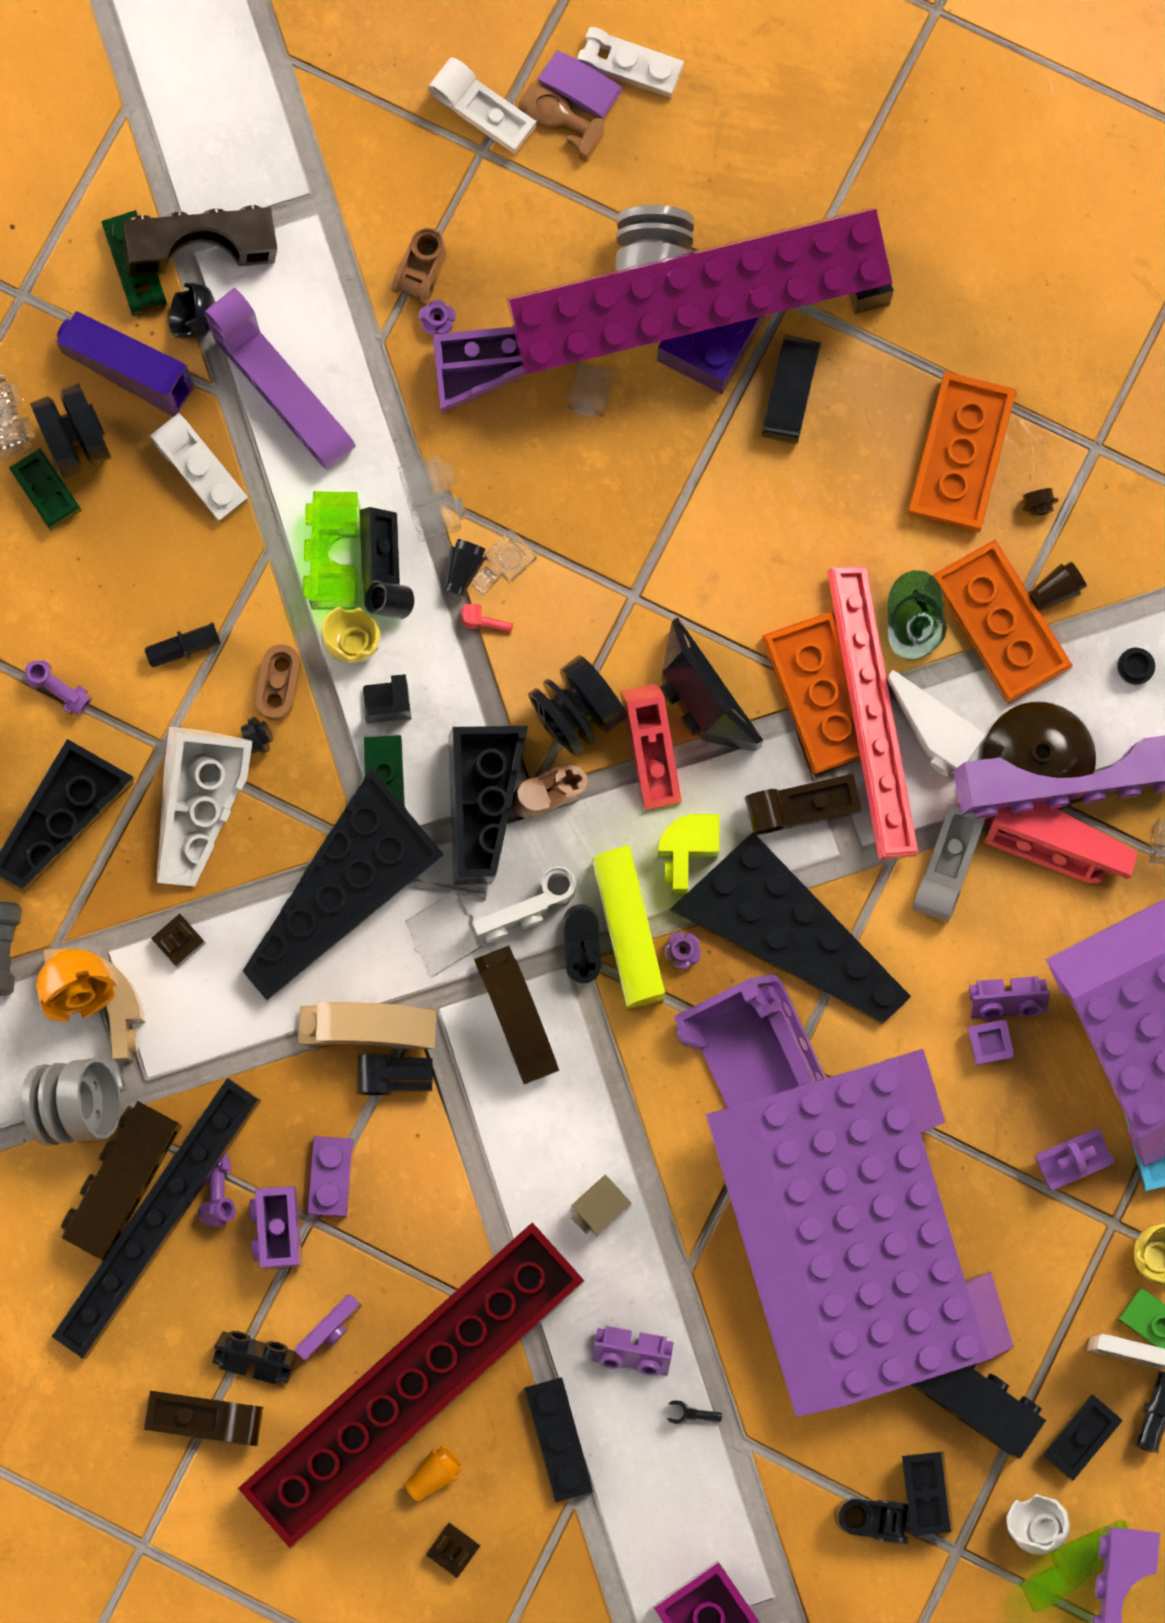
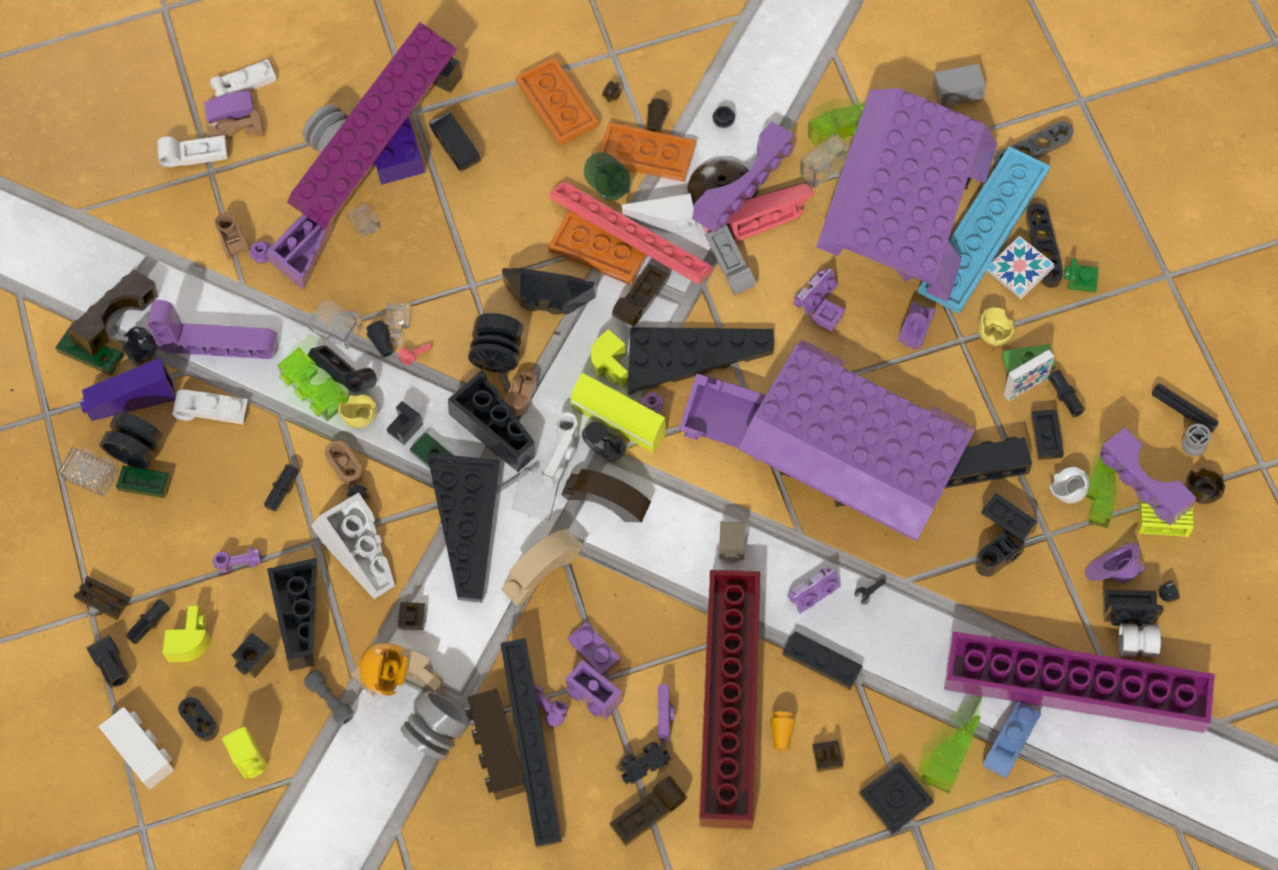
camera: 40 degrees left, 15 degrees down
black piece [357,1054,433,1096] -> none
coral slope [620,683,682,810] -> none

